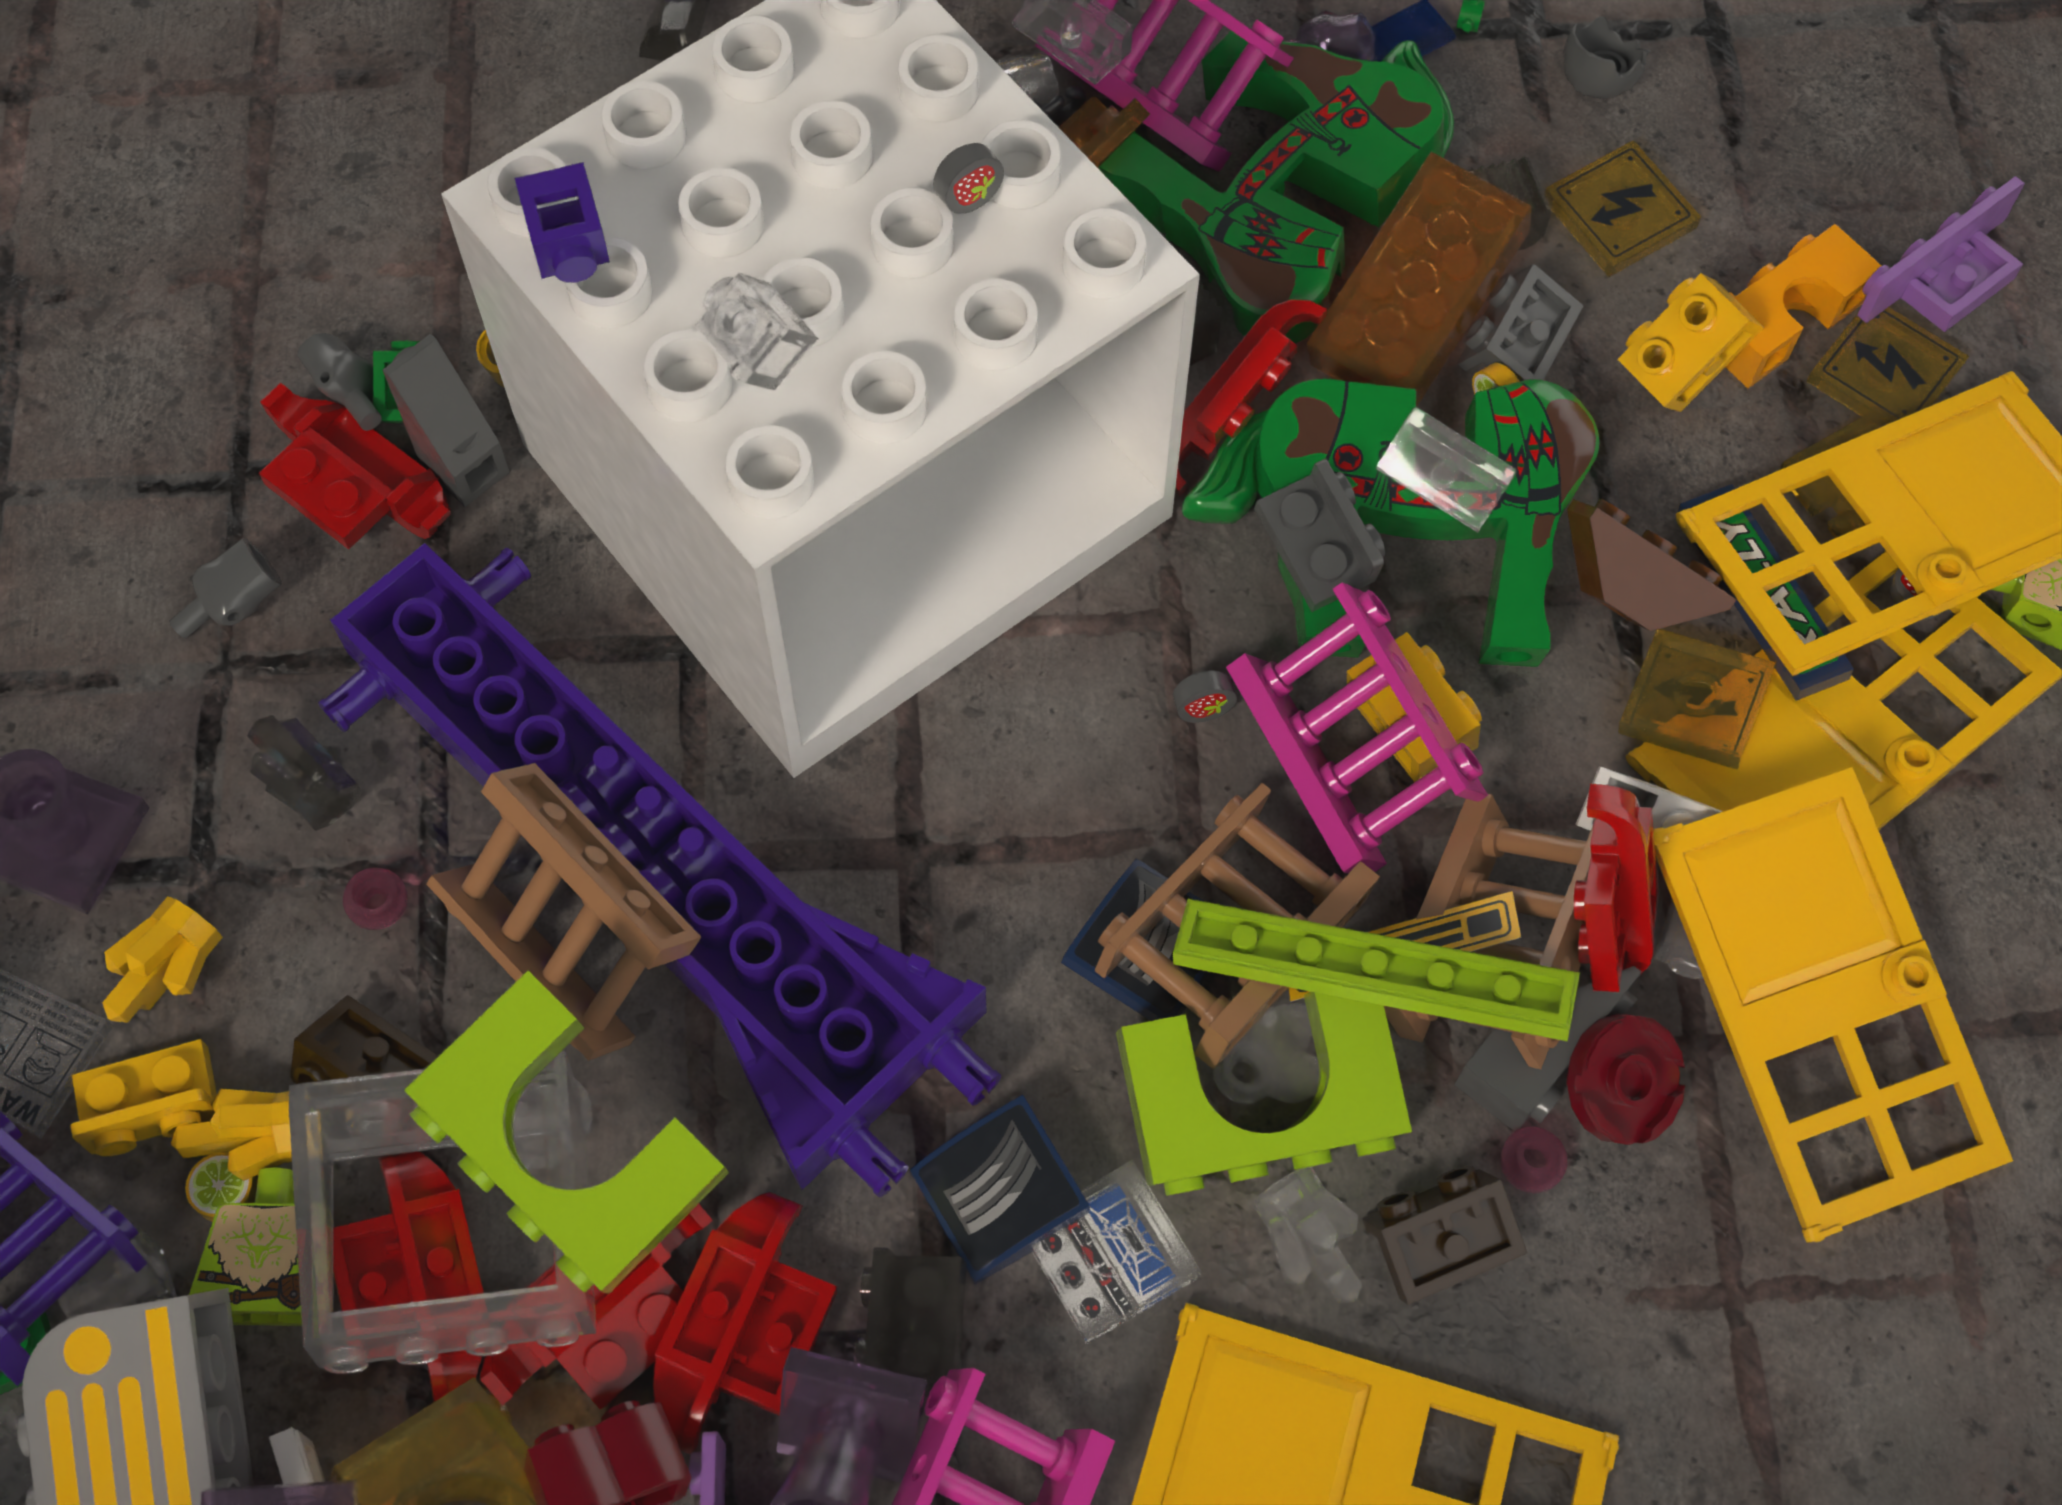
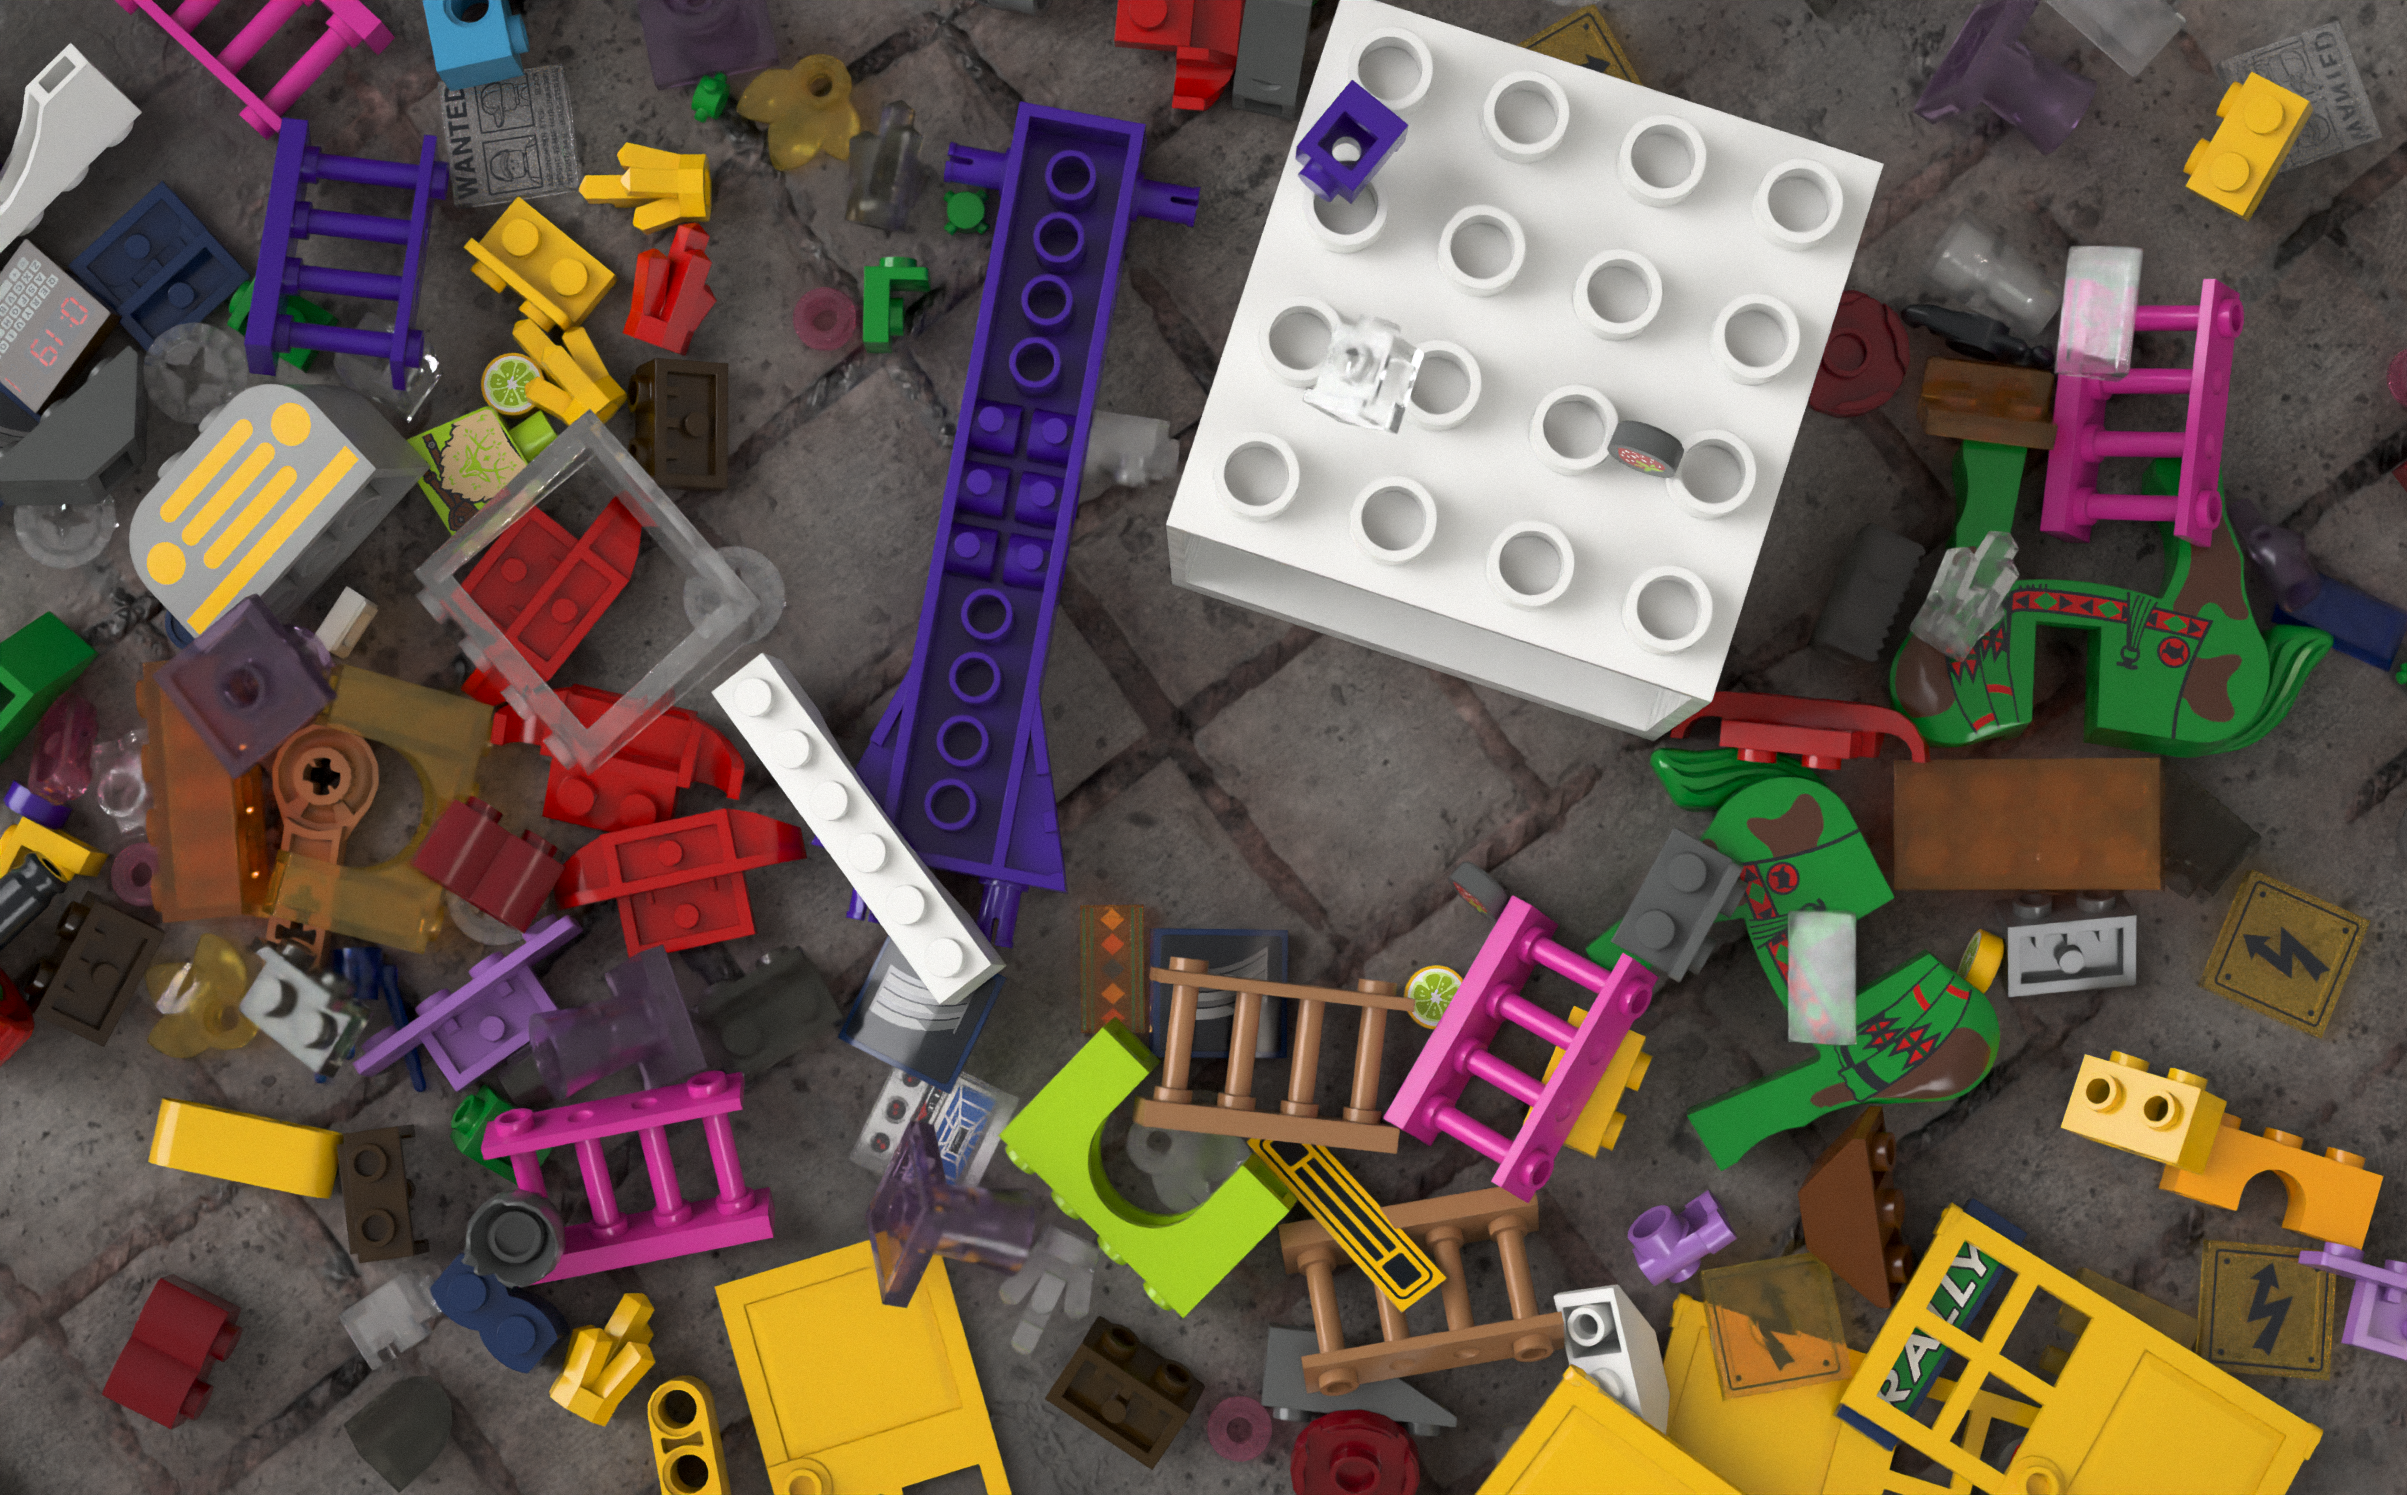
camera: 60 degrees right, 20 degrees up
lime arch [404,970,729,1294] -> none
medium nougat fence [426,763,701,1061] -> none
lime tile [1173,899,1580,1042] -> none
red plate [1574,783,1659,992] -> none
none -> red rock [622,222,717,356]
none -> green piece [691,72,730,123]
none -> white arch [711,653,1007,1005]
none -> clear yellow plate [737,54,861,172]
none -> green bracket [863,257,931,353]
none -> plant [865,1120,1034,1308]
none -> green piece [943,189,990,236]
none -> clear orange tile [1080,904,1145,1033]
none -> clear brick [1085,410,1181,488]
none -> tile [1403,965,1463,1029]
none -> medium lavender plate [1628,1189,1738,1286]
none -> clear rock [1909,531,2020,663]

